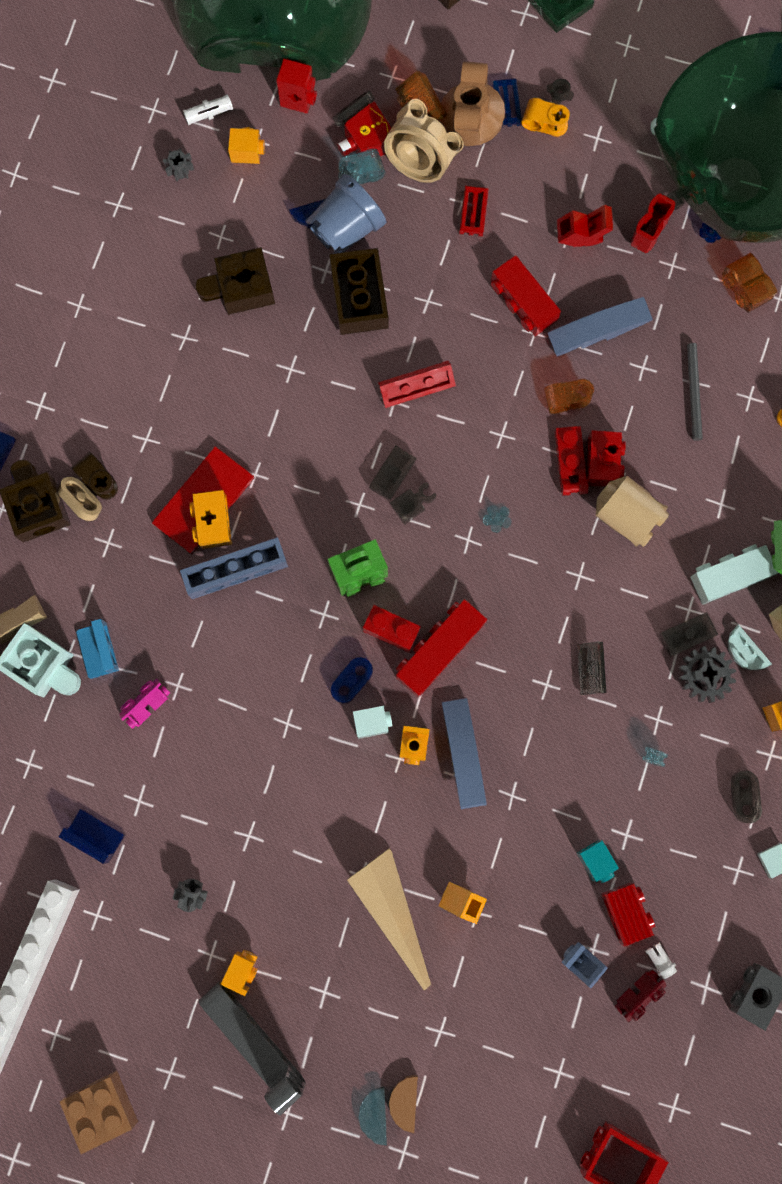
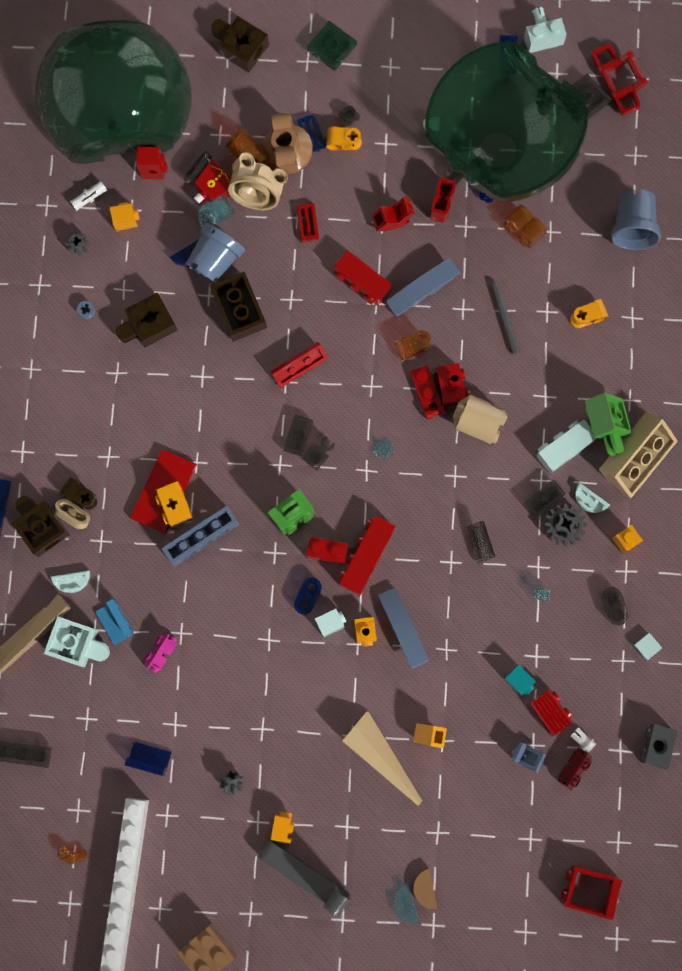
camera: 10 degrees left, 0 degrees up
none -> light aqua tile [51,571,90,593]
none -> sand blue bush [77,301,95,320]

